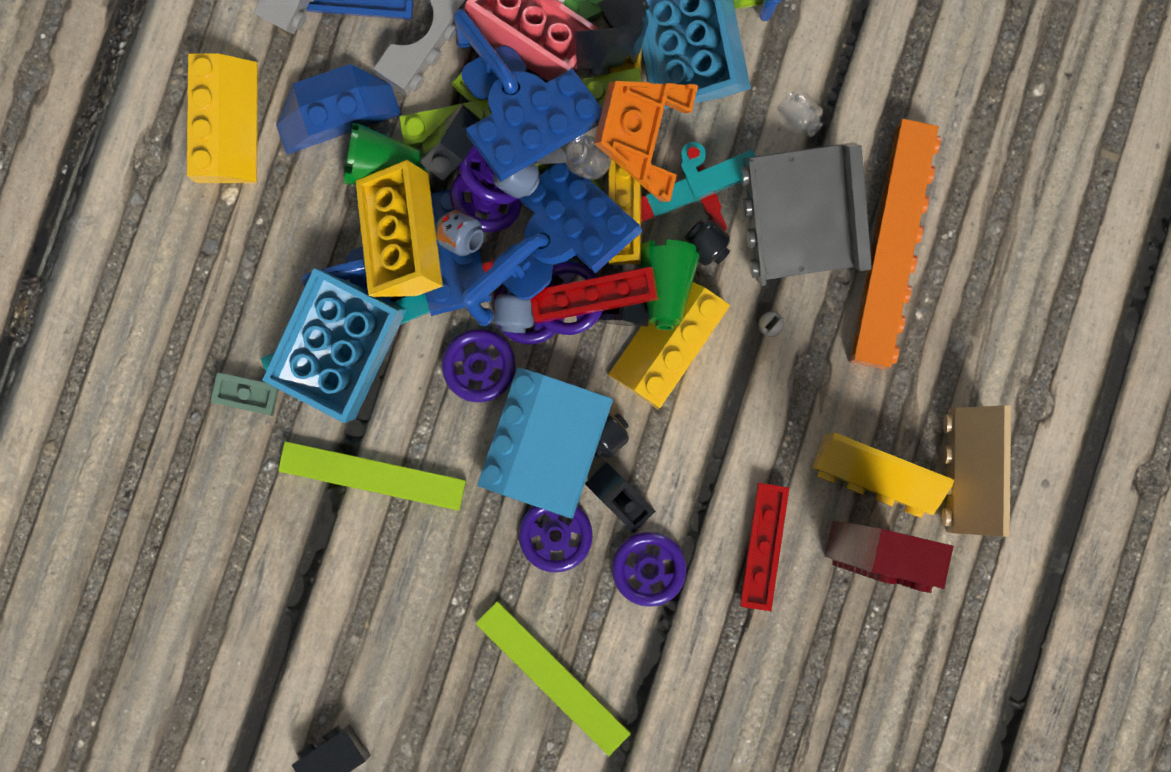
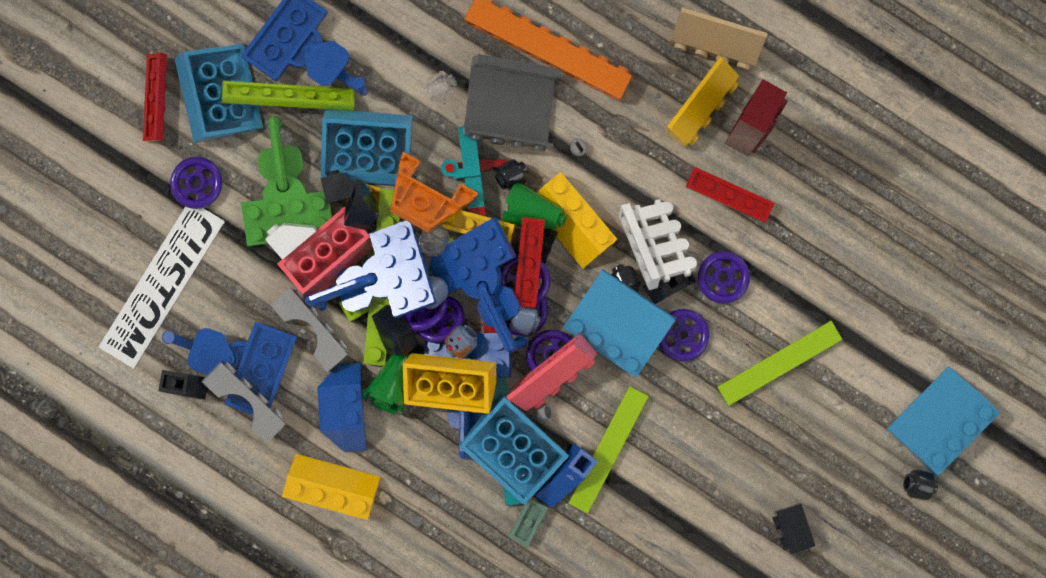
camera: 75 degrees left, 0 degrees up
none -> coral slope [506,333,597,411]
none -> light grey hinge [534,404,553,422]
none -> blue slope [535,443,598,508]
none -> white fence [619,199,697,290]

